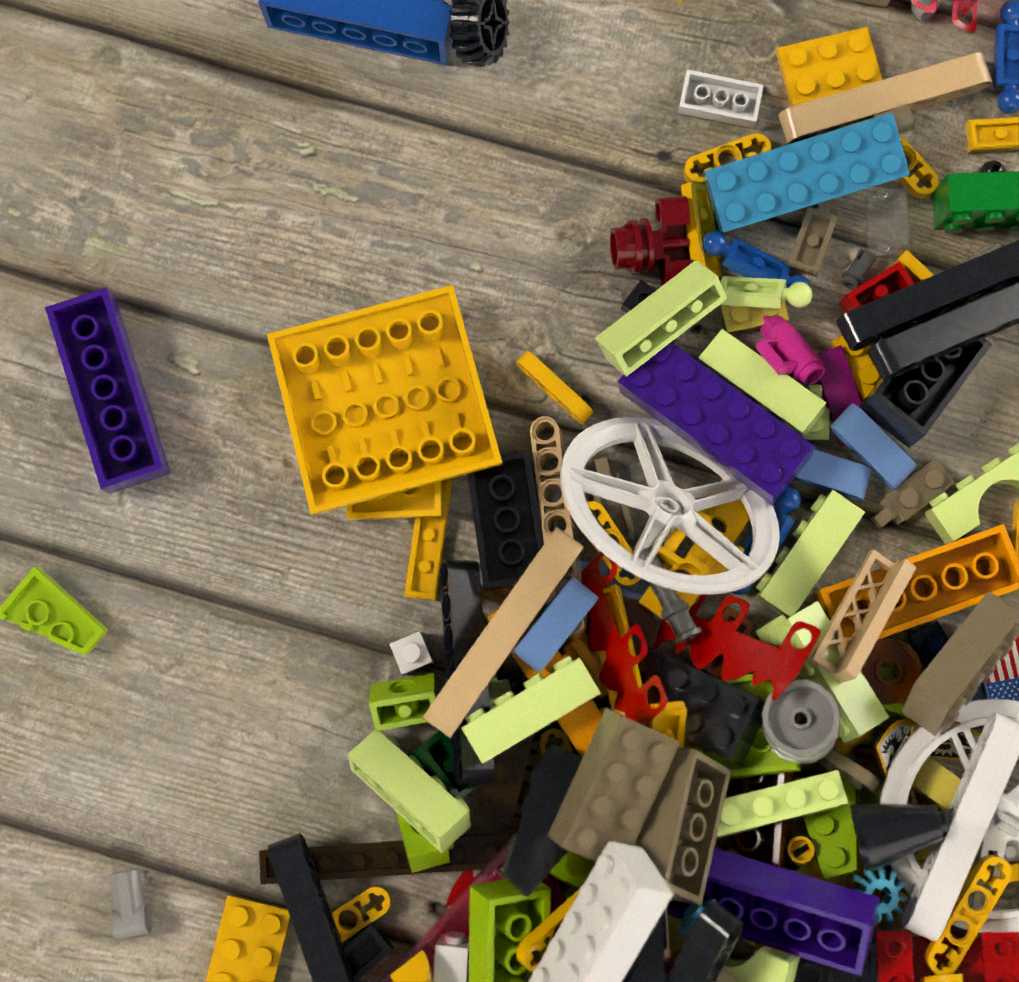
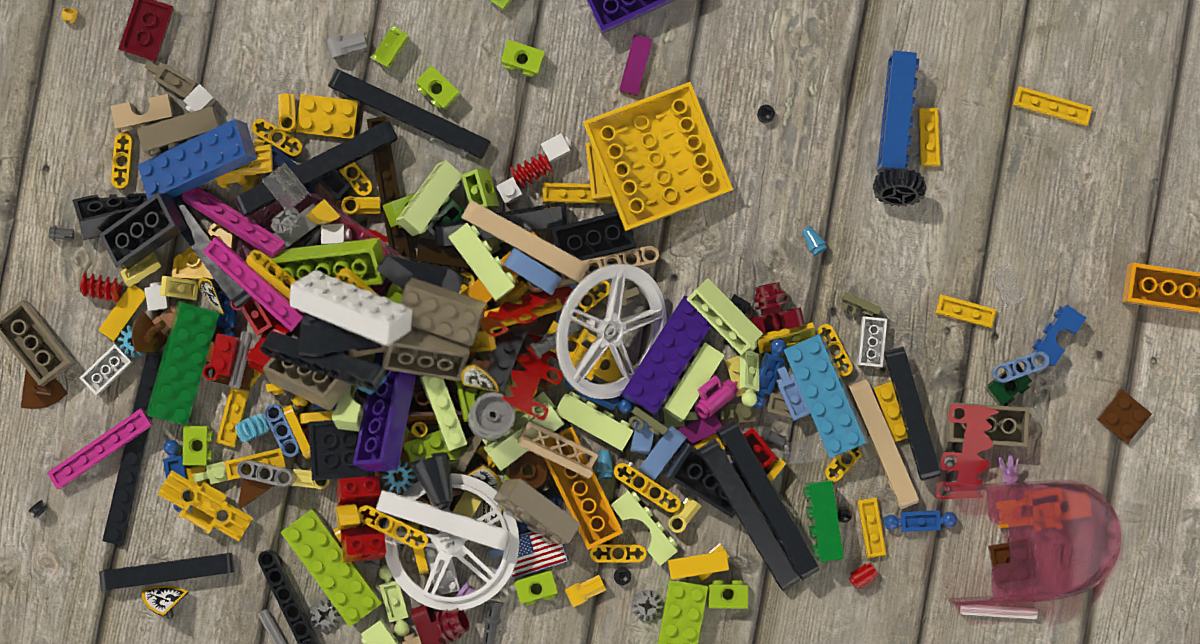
camera: 80 degrees right, 5 degrees up
yellow beam [515,350,594,425] -> none
none -> black beam [328,68,491,159]
none -> yellow piece [342,196,380,215]
none -> lime hinge [371,25,410,70]
none -> lime brick [416,65,460,111]
none -> shield [461,360,500,393]
none -> lime brick [501,39,545,77]
none -> red piece [510,152,554,188]
none -> white brick [541,134,572,163]
none -> dark azure cone [595,450,614,479]
none -> yellow beam [614,463,681,512]
none -> magenta tile [619,35,653,96]
none -> olive plate [628,406,668,436]
none -> light yellow piece [667,496,701,533]
none -> olive plate [716,403,757,425]
none -> black bush [757,104,775,123]
none -> medium blue hinge [777,366,811,421]
none -> dark azure cone [802,226,827,256]
none -> olive plate [841,293,882,317]
none -> black beam [884,346,941,481]

